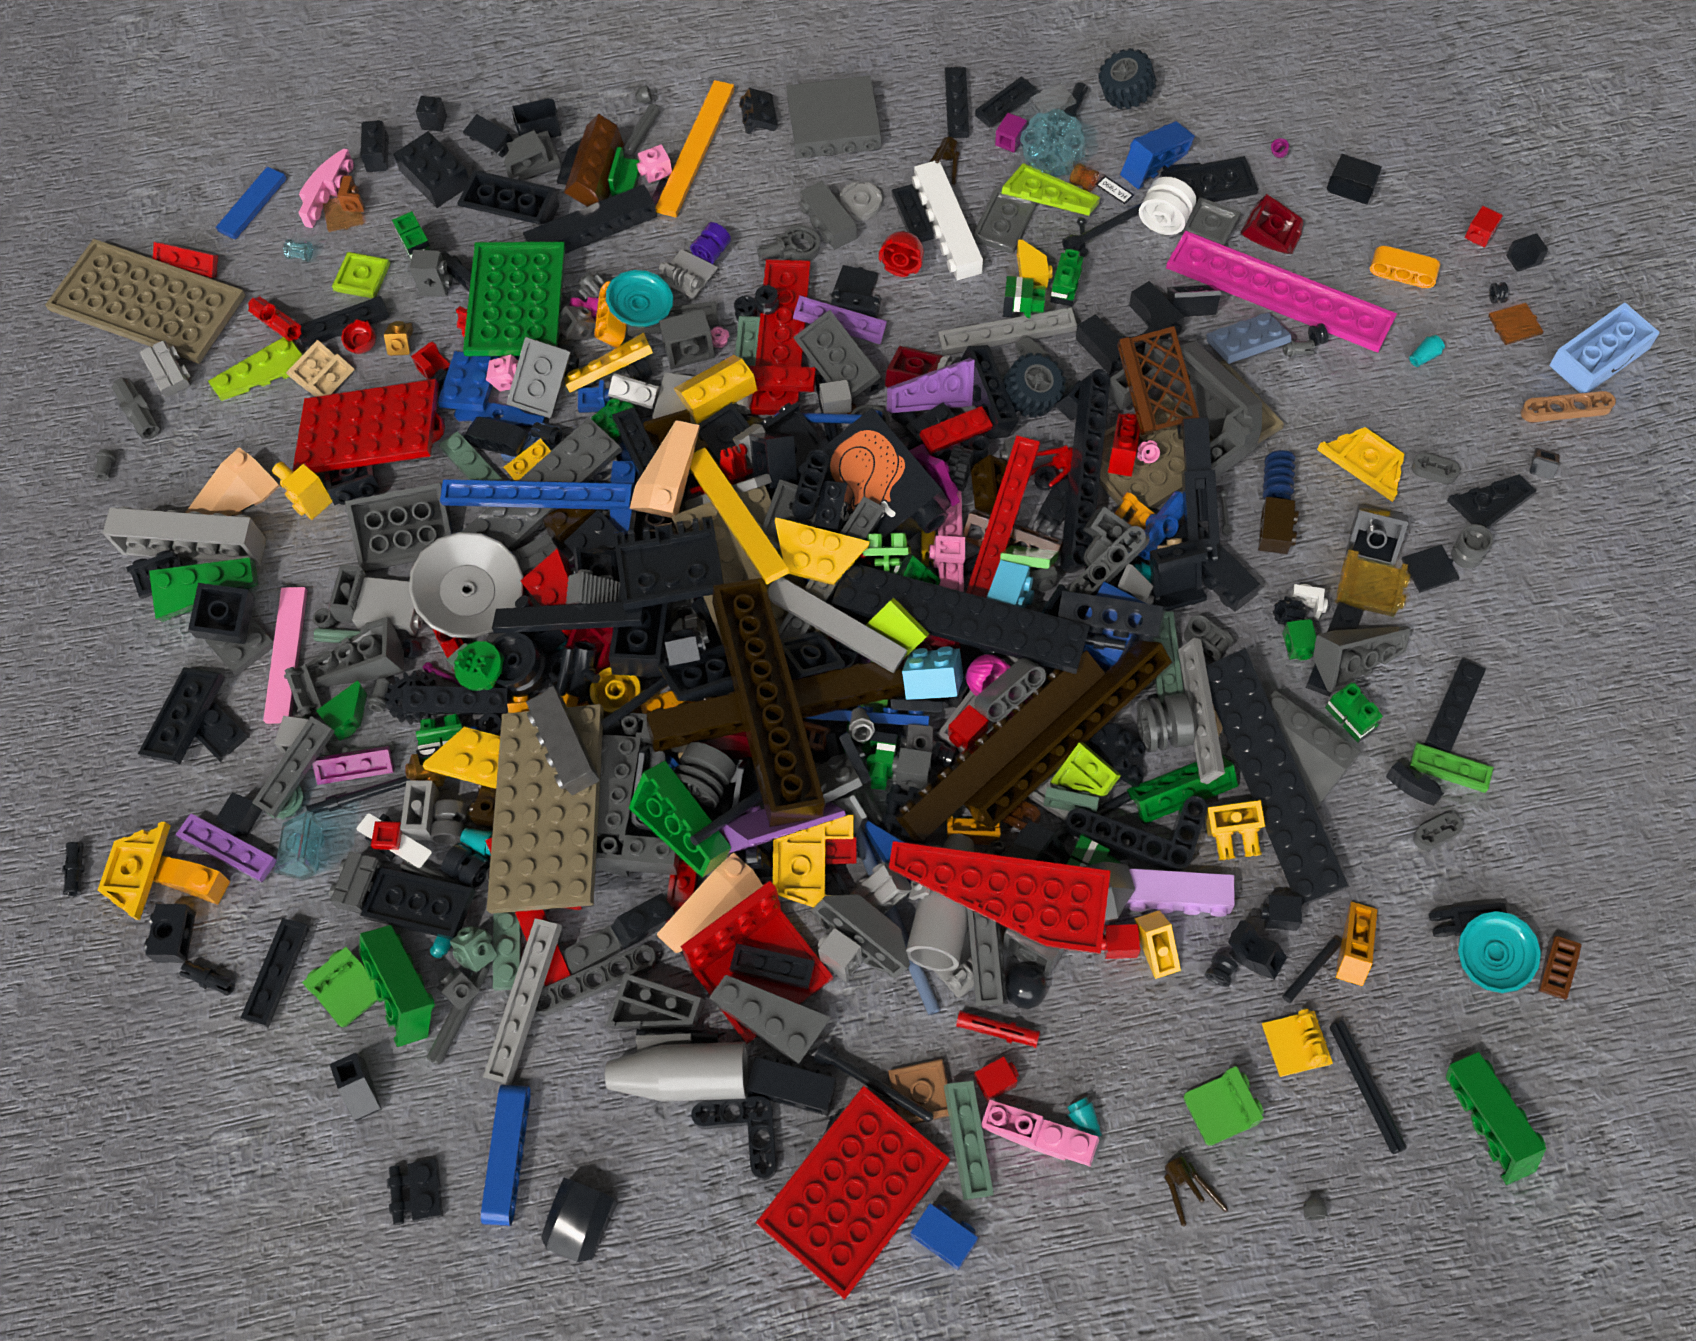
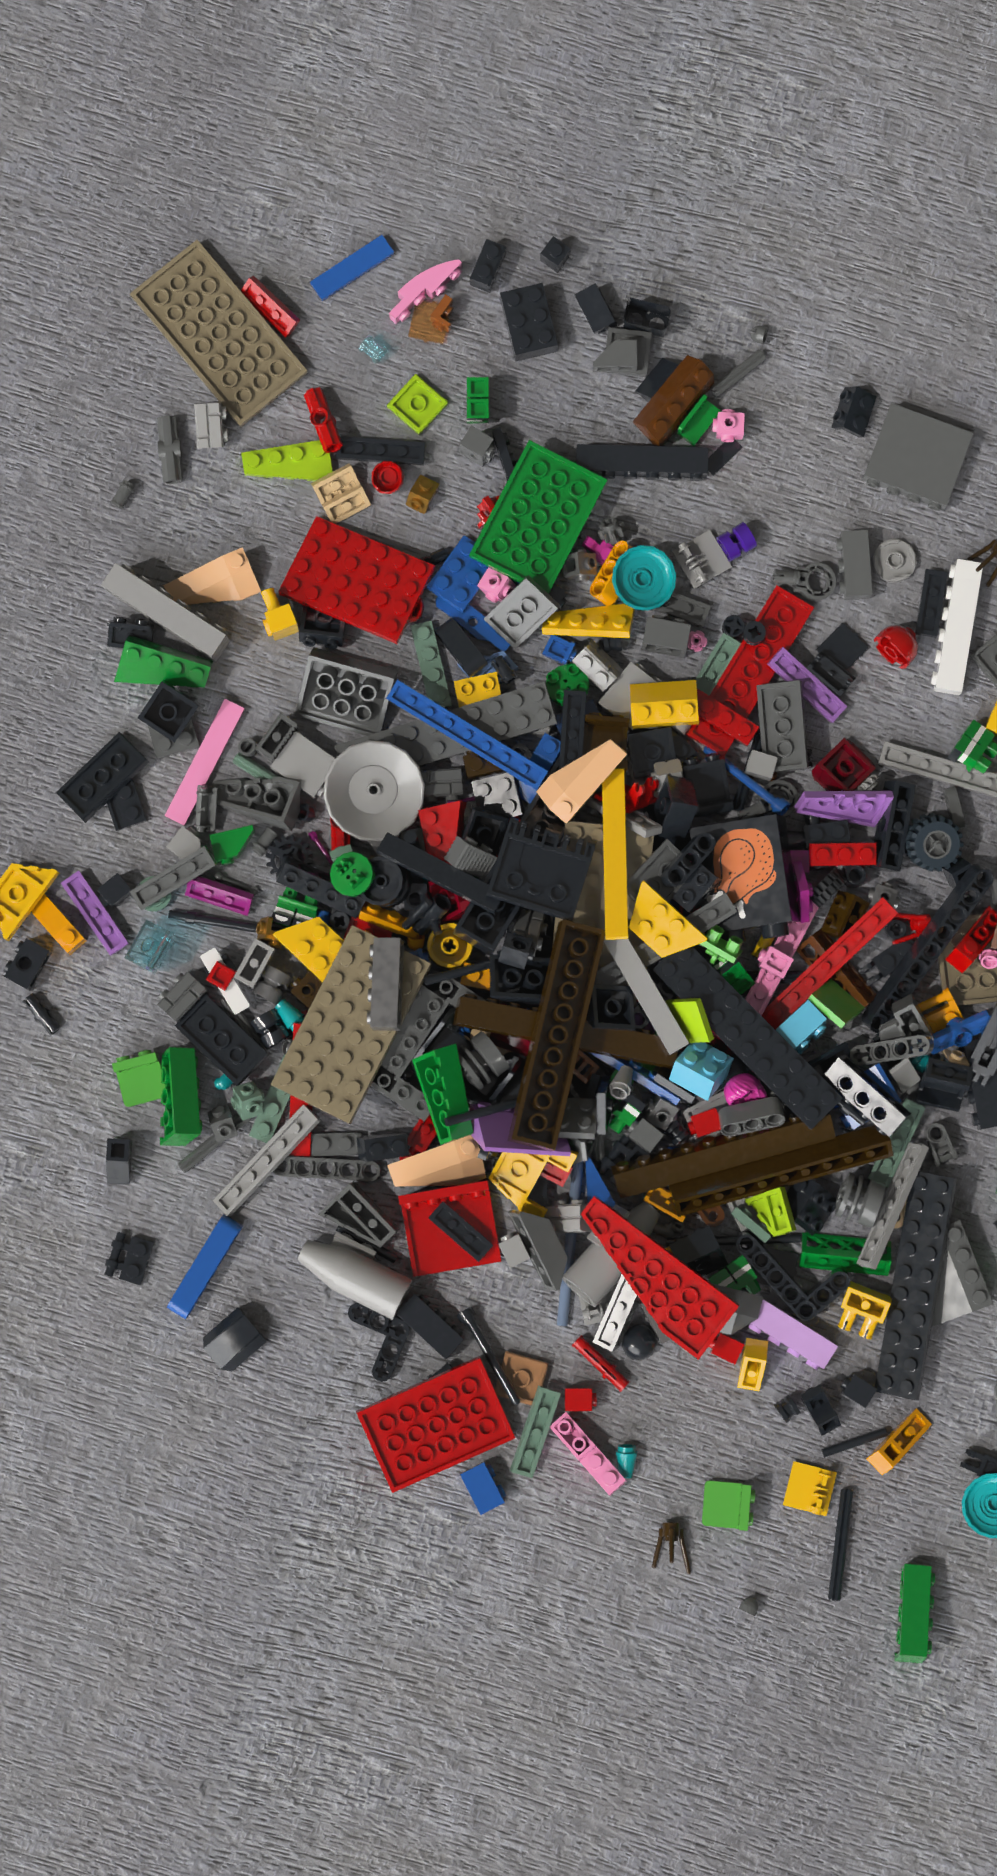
camera: 25 degrees right, 20 degrees up
black plate [240,918,310,1028] -> none
red panel [411,341,450,380] -> none
black slope [457,170,560,225] -> none
light orange tile [655,80,735,218] -> none
dark grey wedge [708,975,831,1064] -> none

